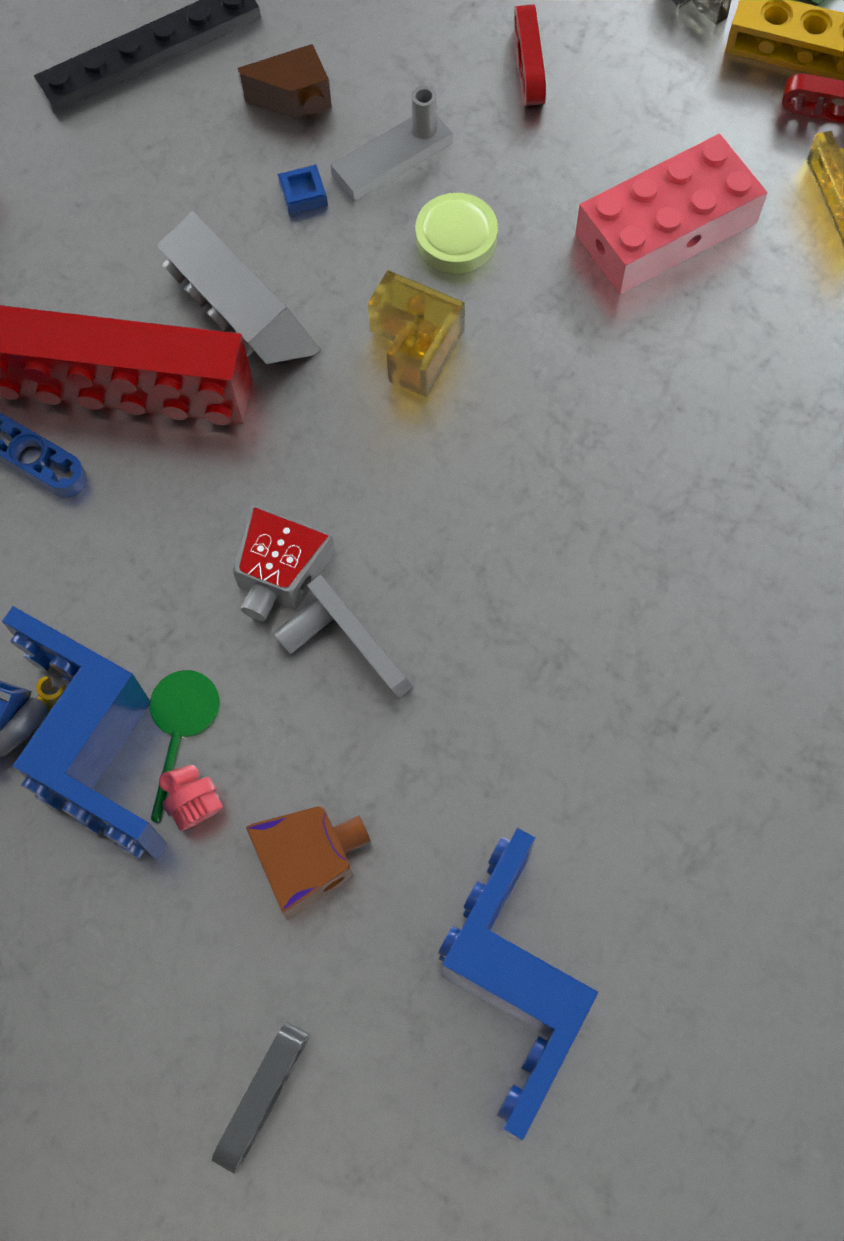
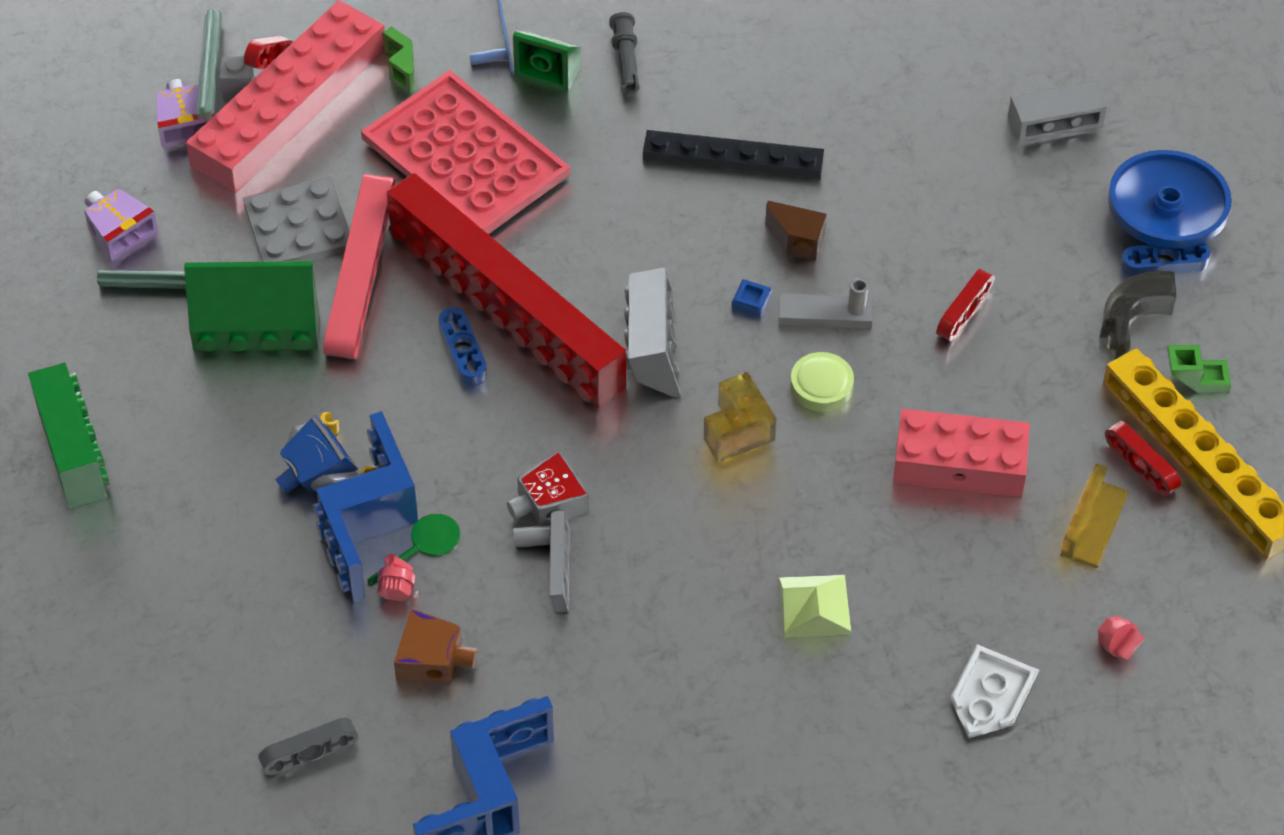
camera: 35 degrees right, 15 degrees down
none -> yellowish green slope [779,575,851,638]

